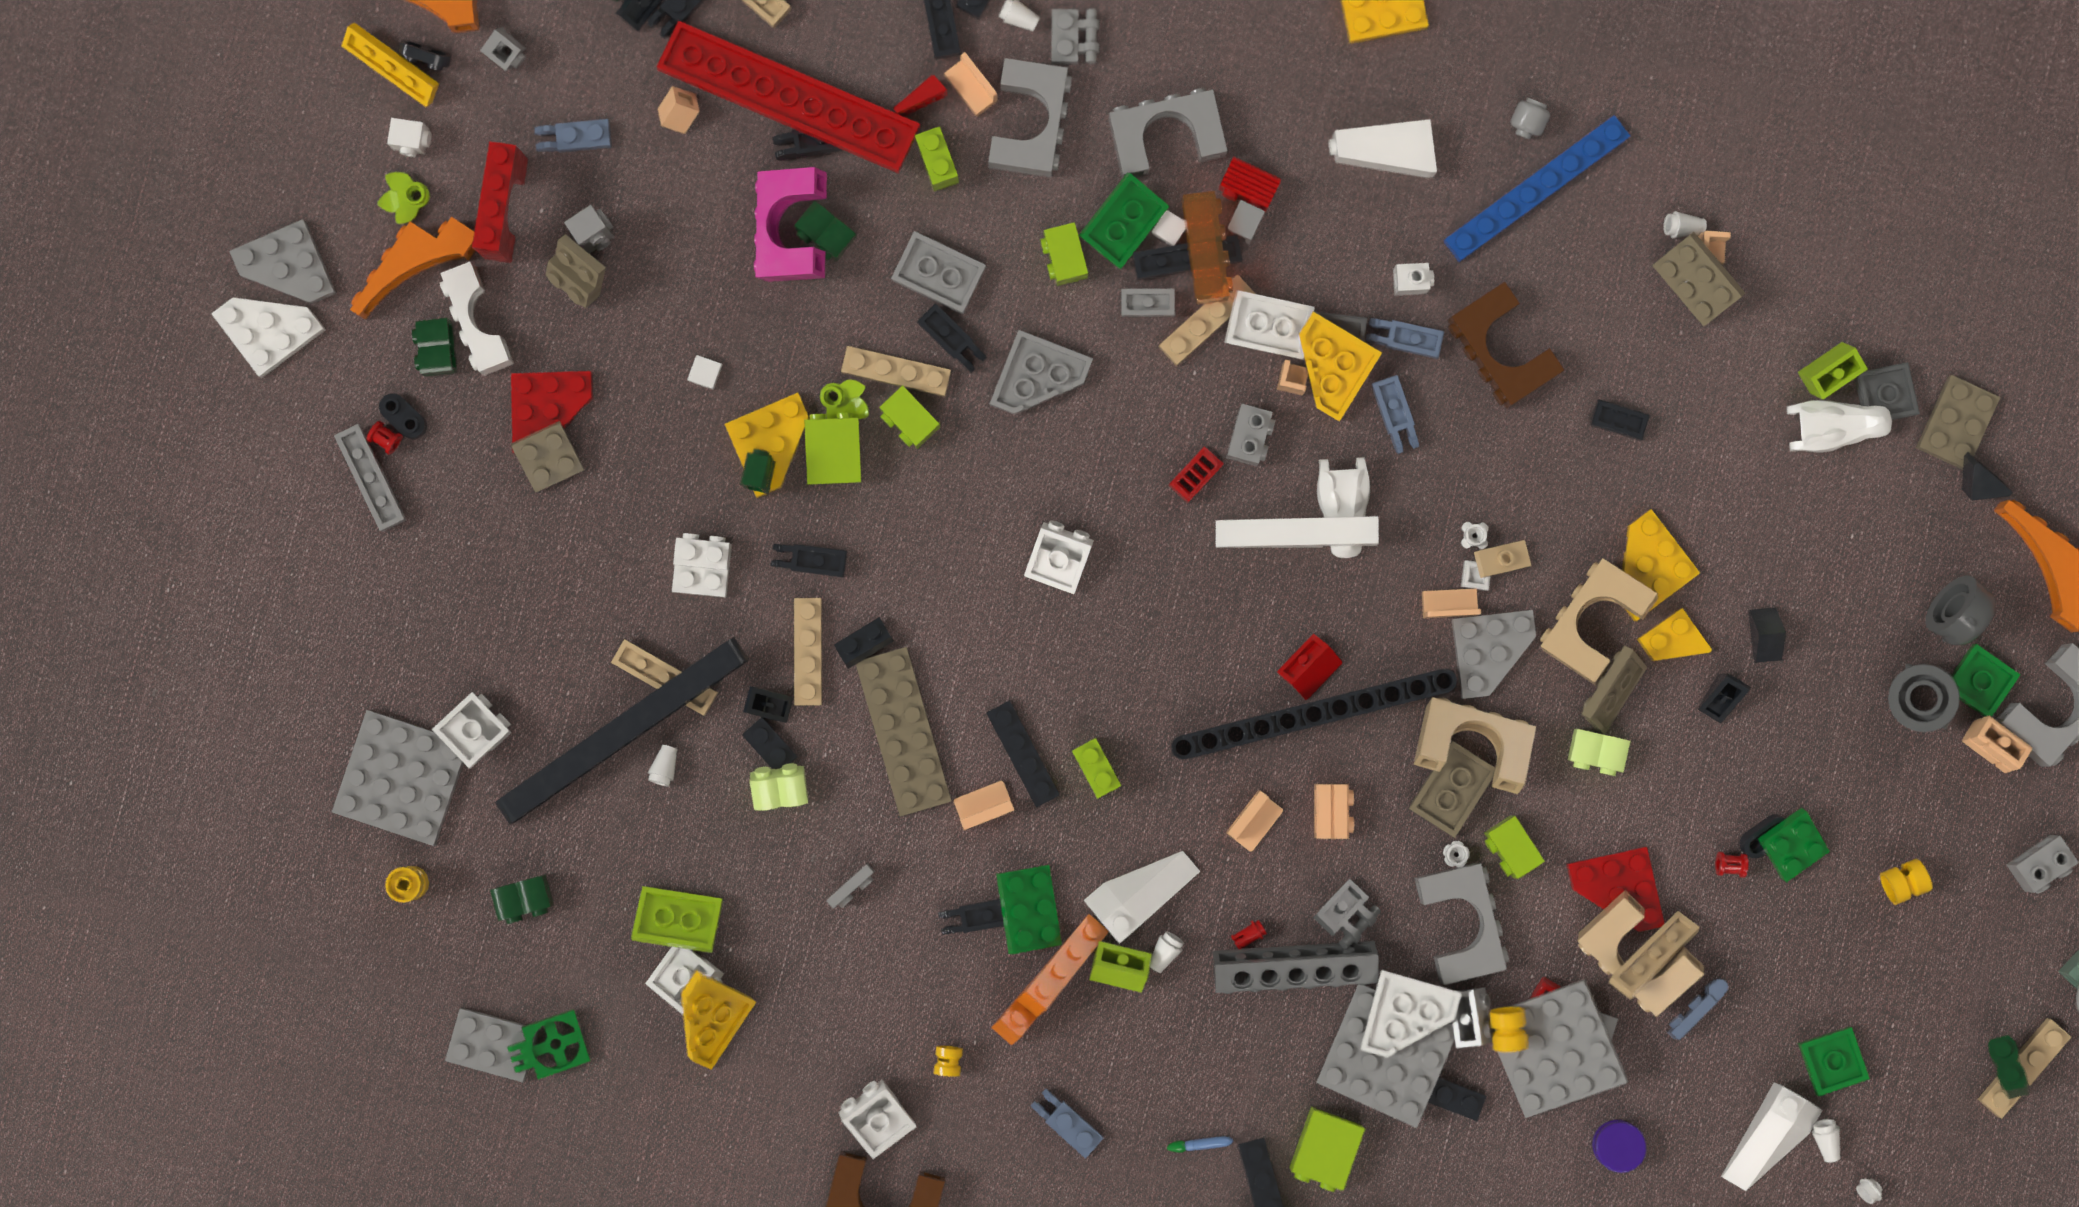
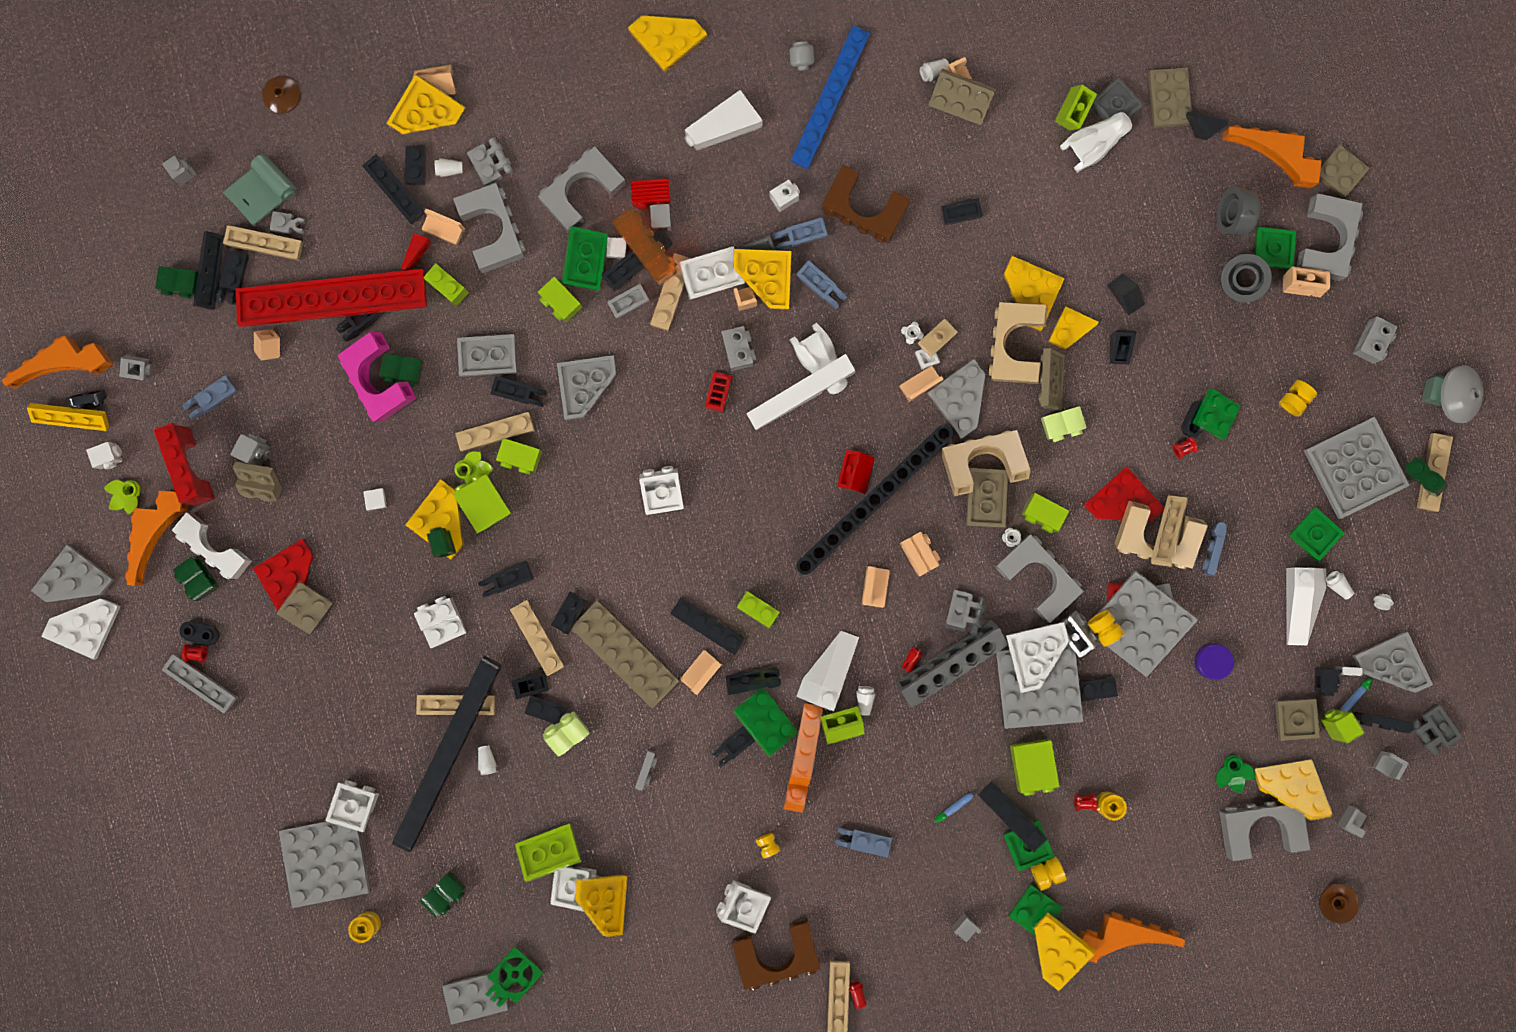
camera: 25 degrees left, 0 degrees up
none -> black hinge [726,668,781,695]
none -> light grey plate [1304,417,1410,519]

